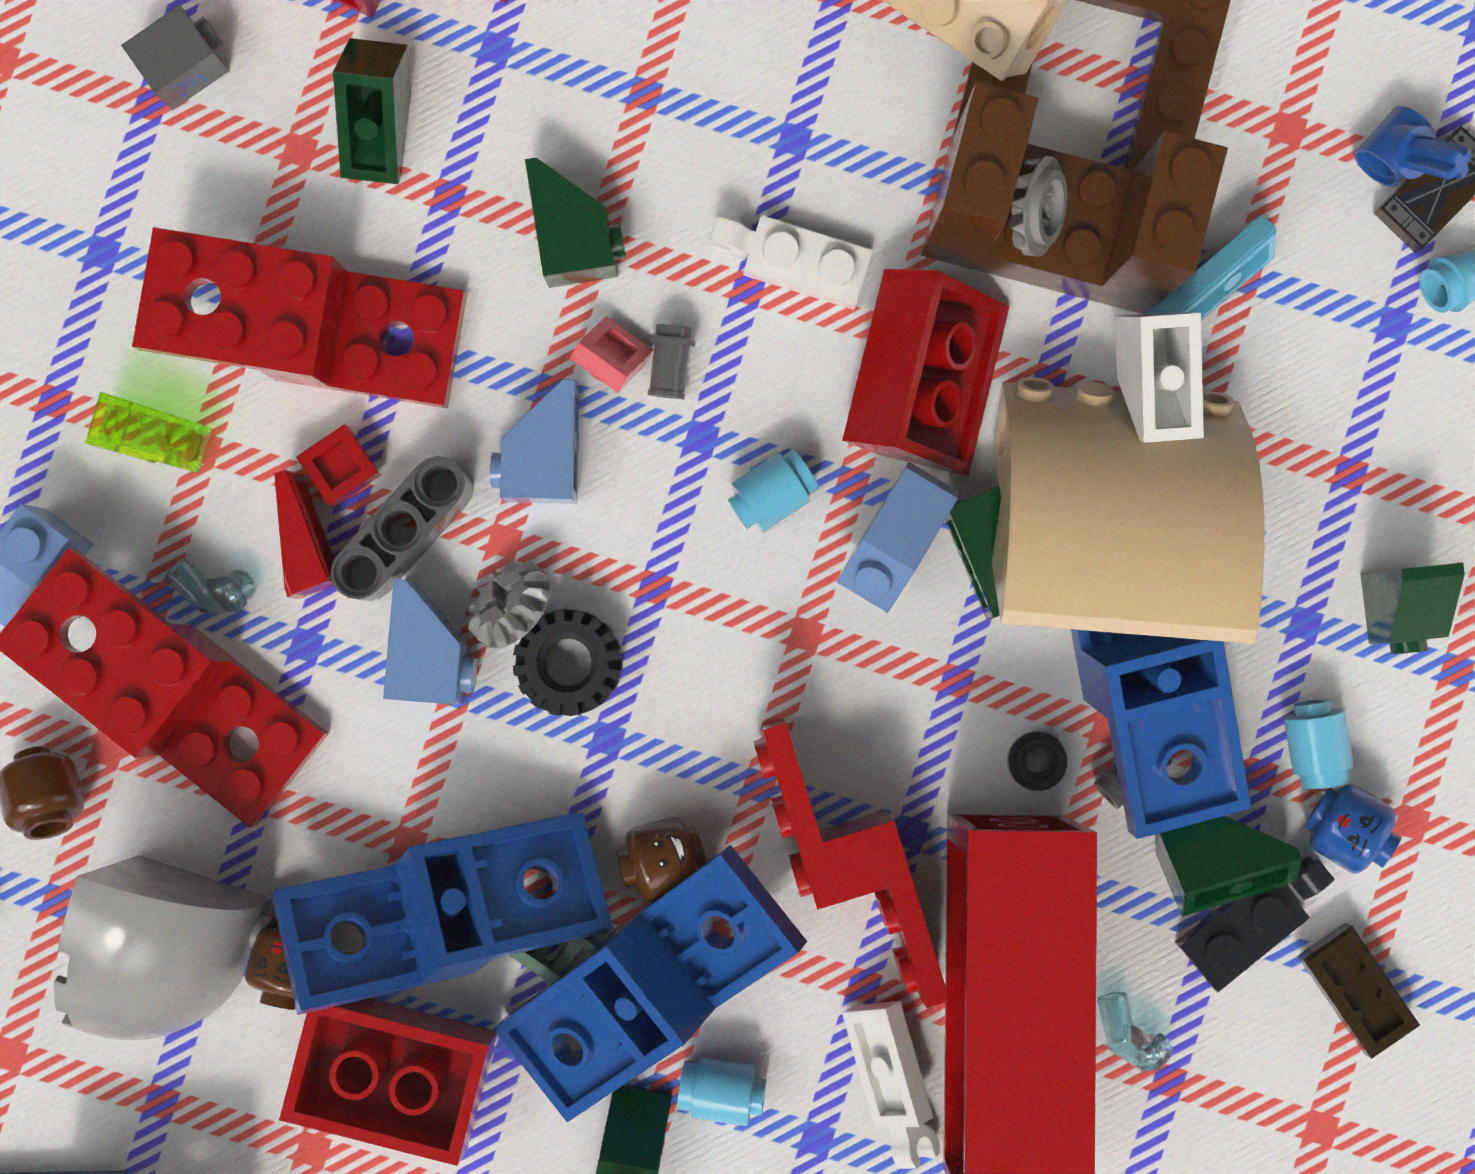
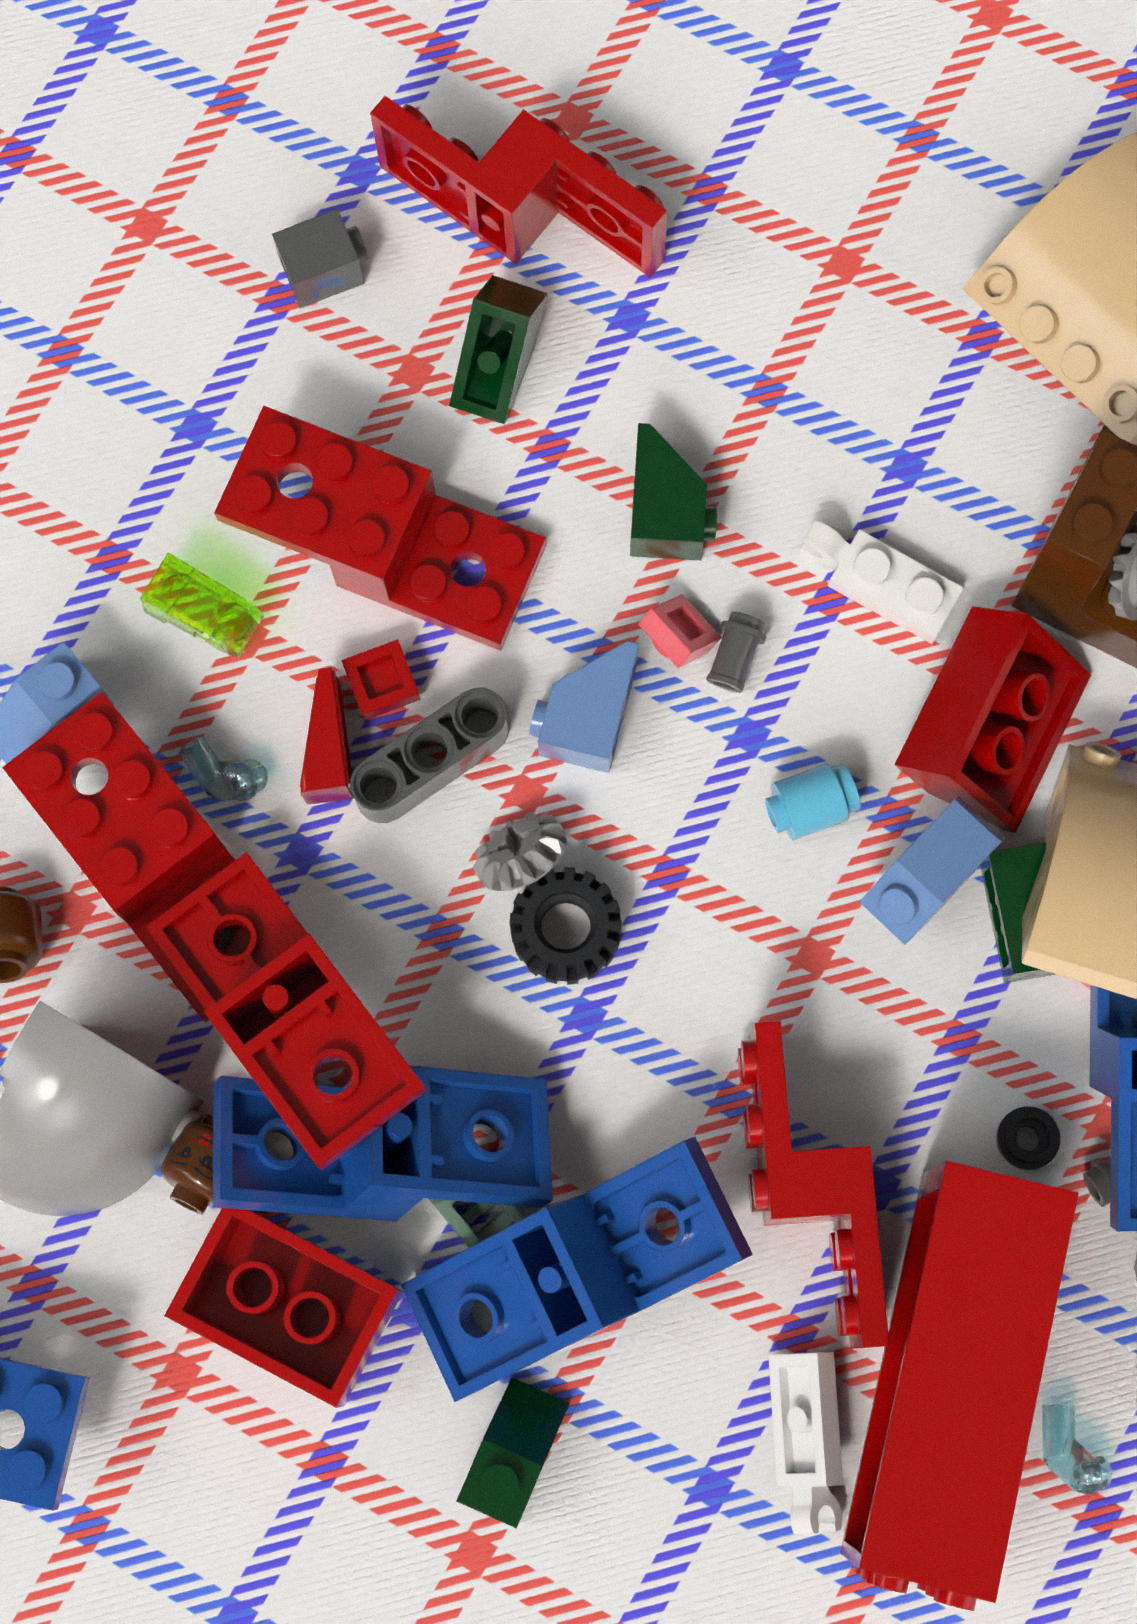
camera: 15 degrees right, 10 degrees down
medium blue slope [383,579,477,705] -> none
reddish brown head [616,817,706,902] -> none
medium azure brick [677,1057,767,1127] -> none
none -> red bracket [145,852,427,1171]

